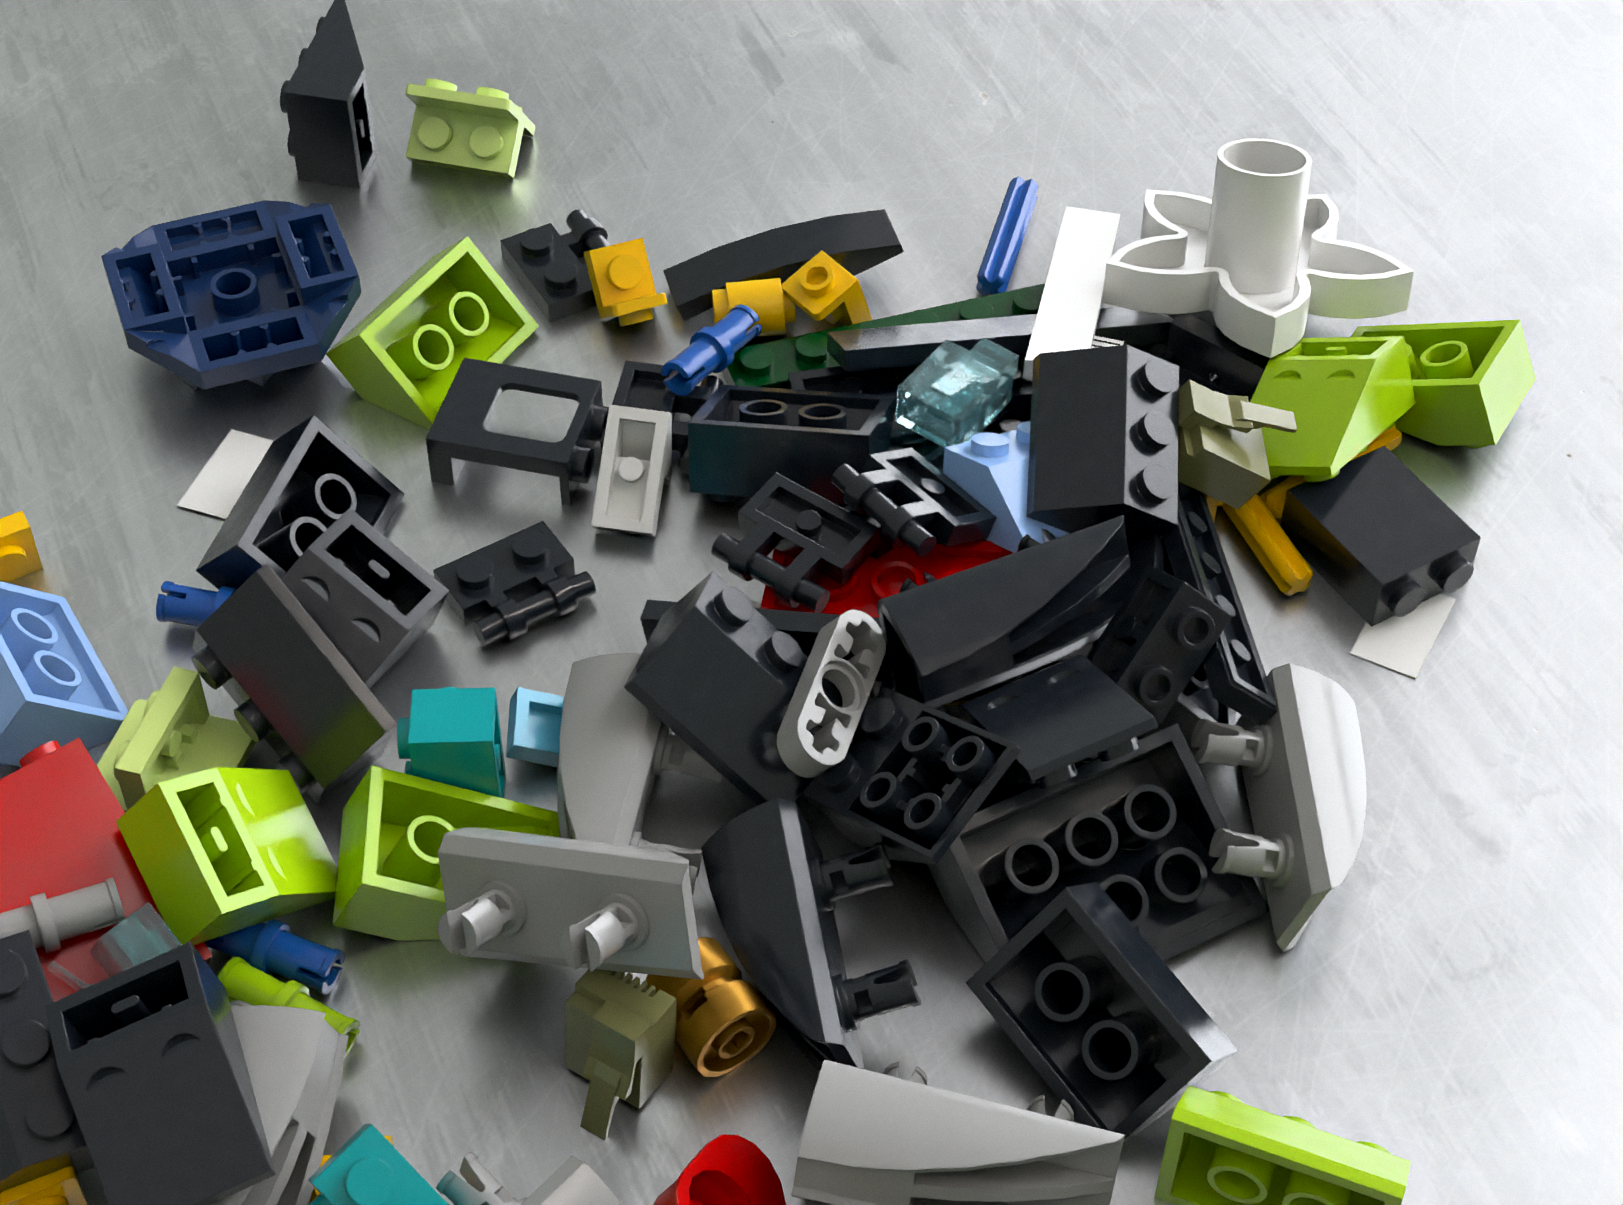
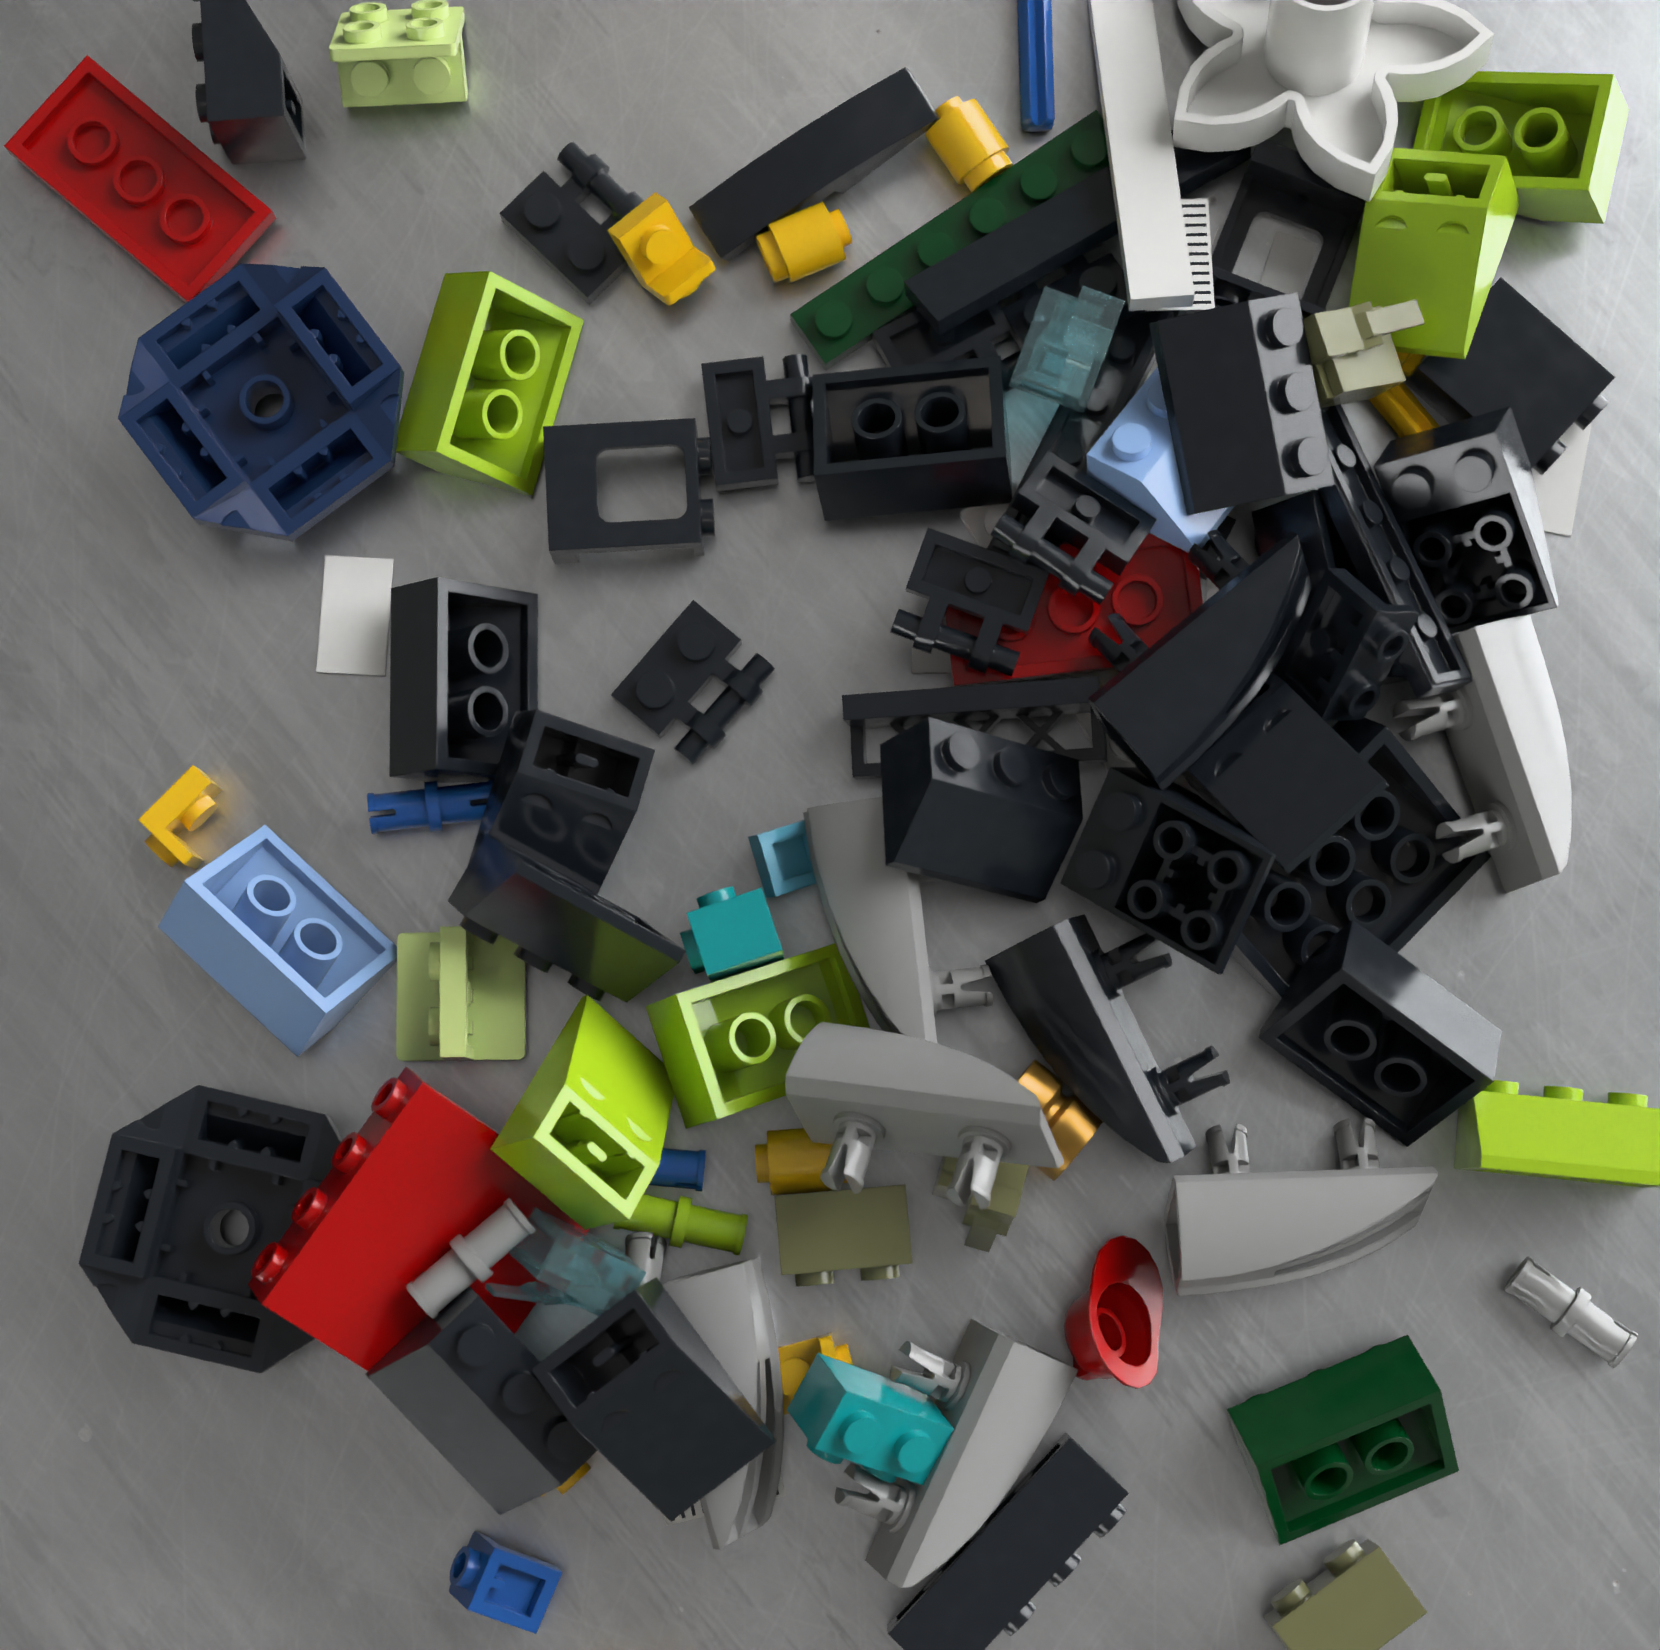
camera: 15 degrees left, 35 degrees up
white slope [591,405,672,537] -> none
blue pin [661,304,762,396] -> none
light grey beam [777,610,886,778] -> none
yellow bracket [782,250,873,326] -> none
none -> red plate [4,55,277,303]
none -> yellow brick [755,1128,848,1195]
none -> olive brick [775,1184,913,1287]
none -> yellow brick [925,96,1013,193]
none -> black slope [1373,406,1559,634]

